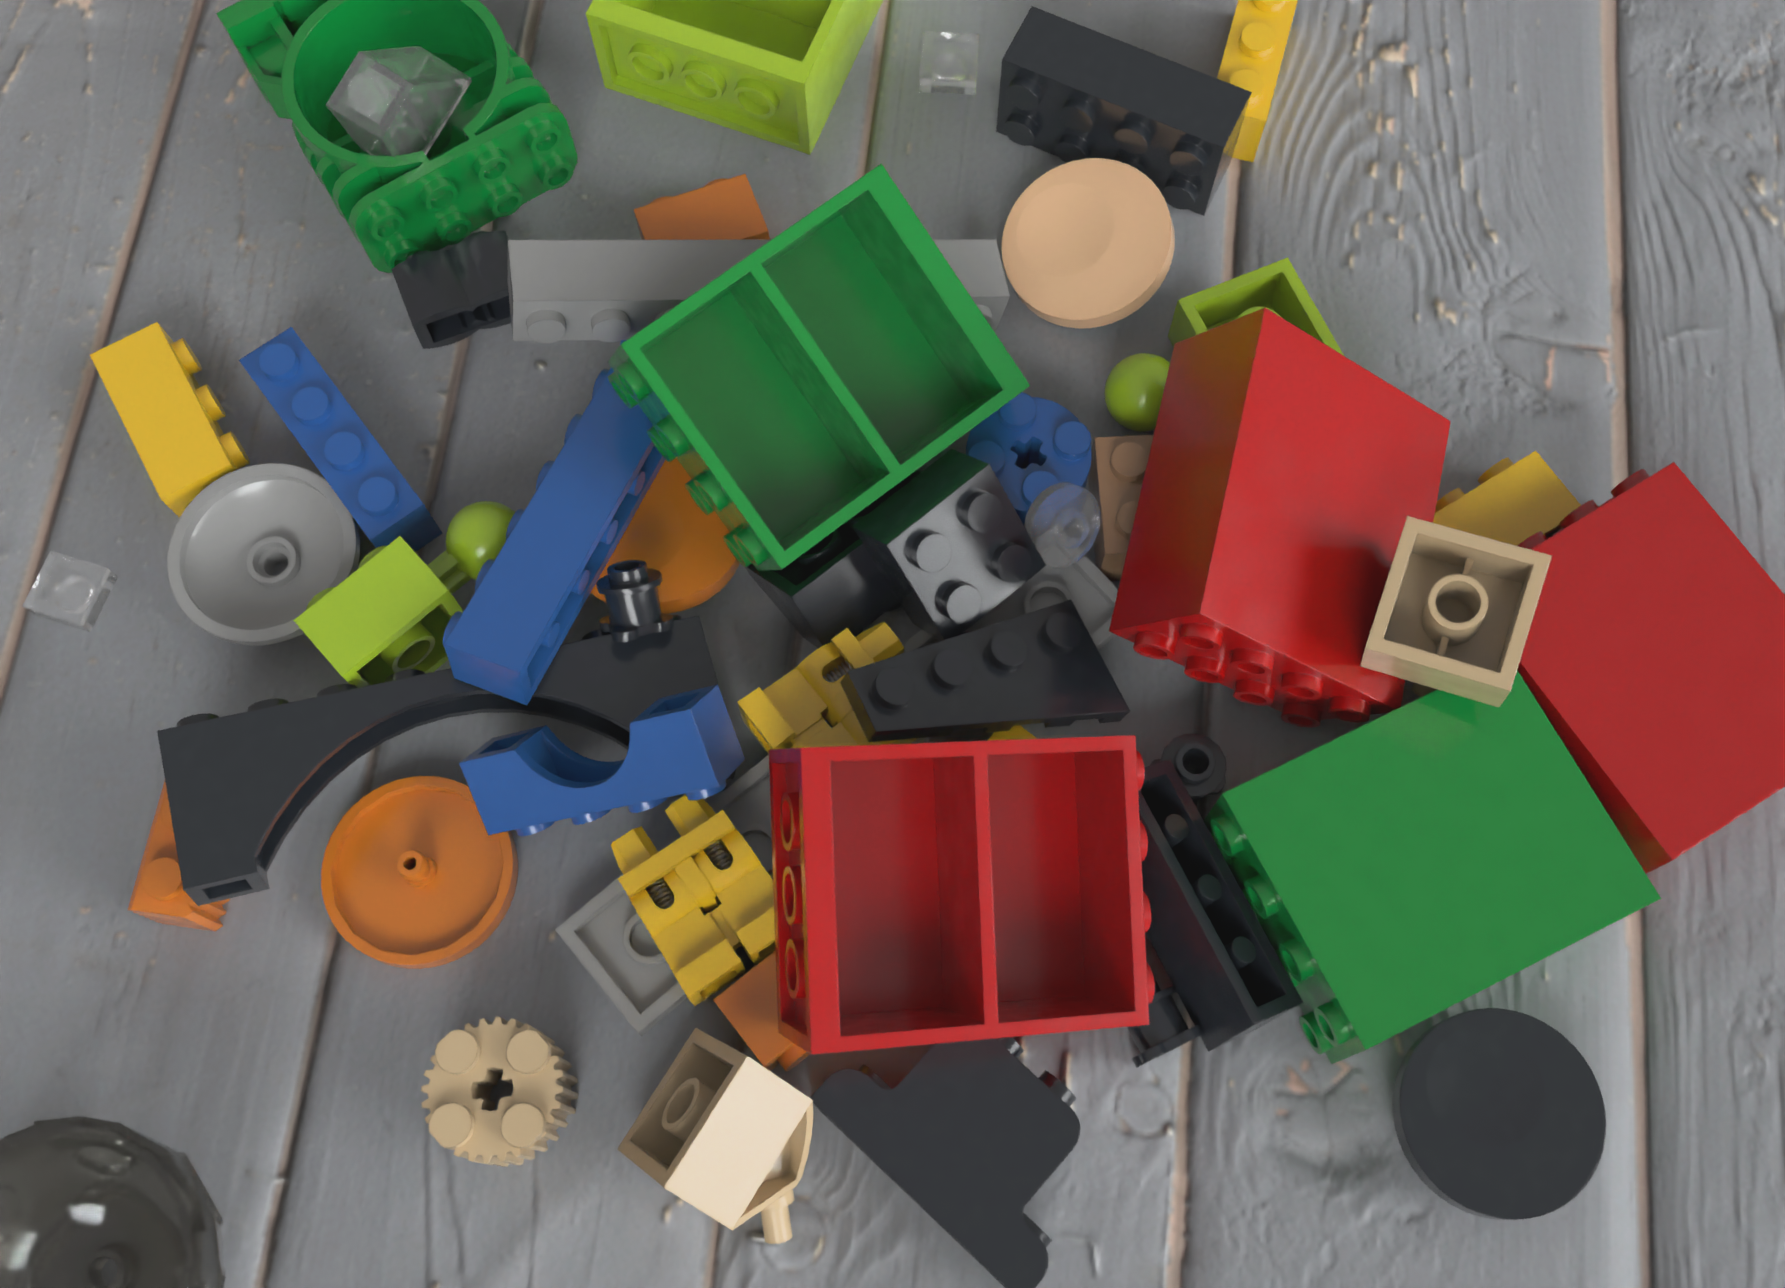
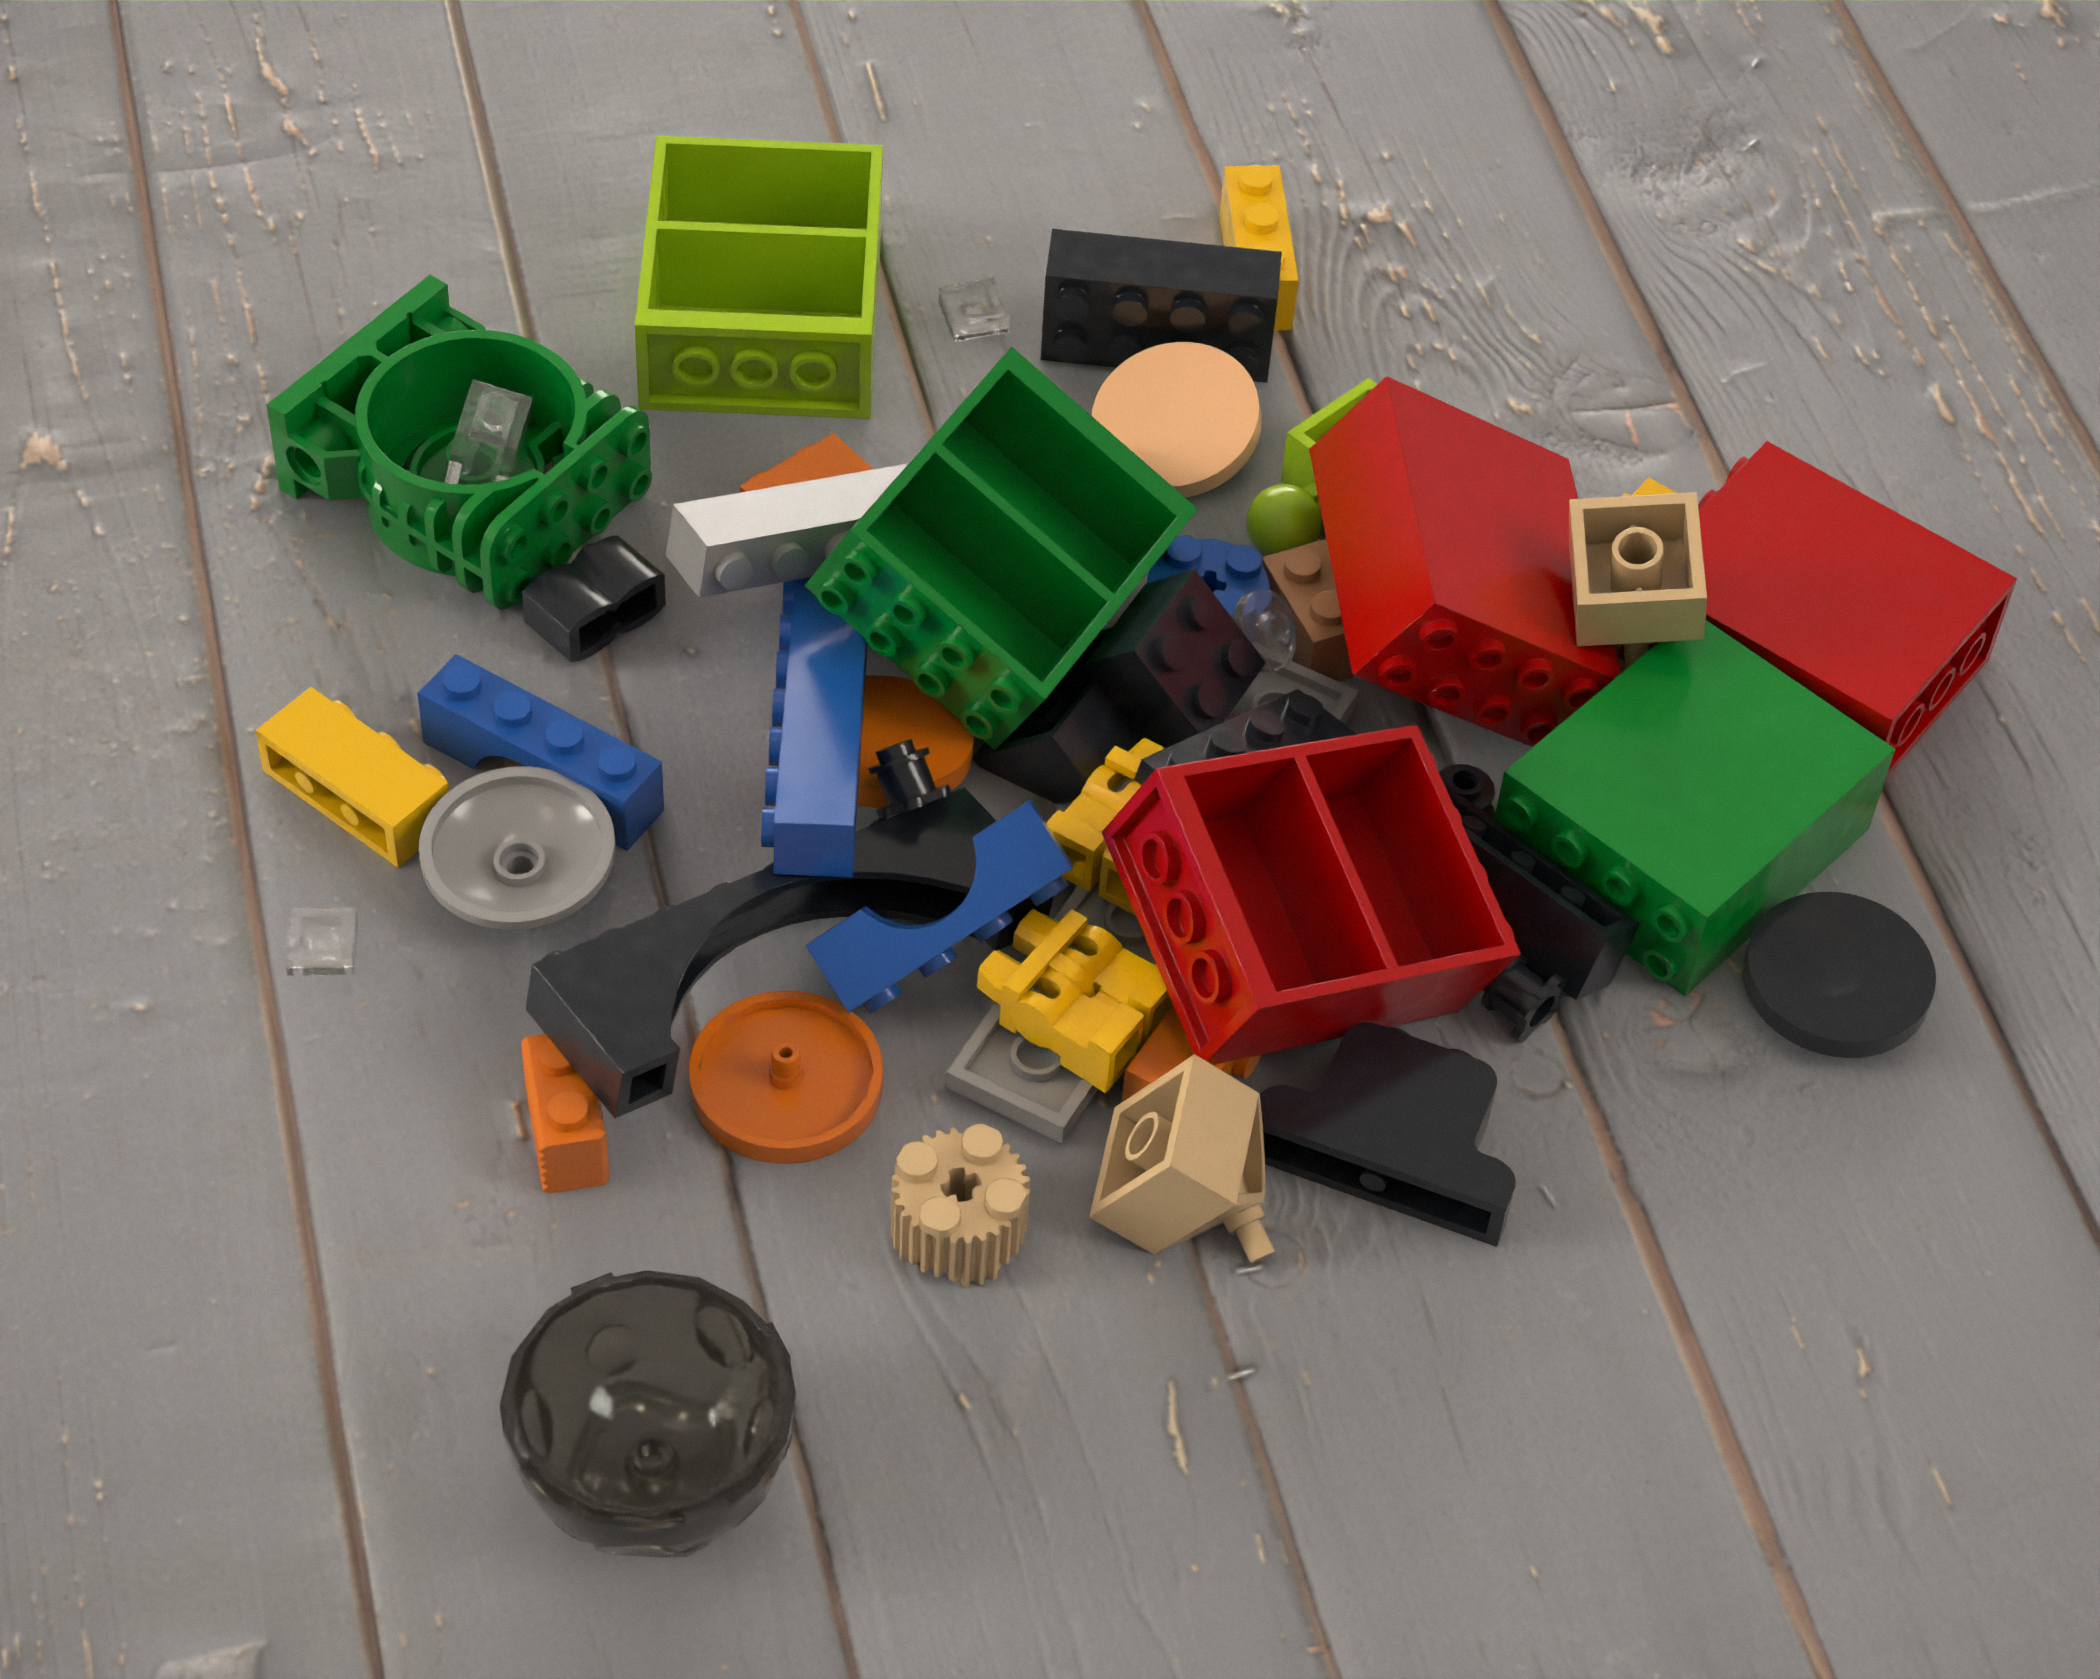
camera: 25 degrees left, 20 degrees down
lime brick [293,501,515,688] -> none

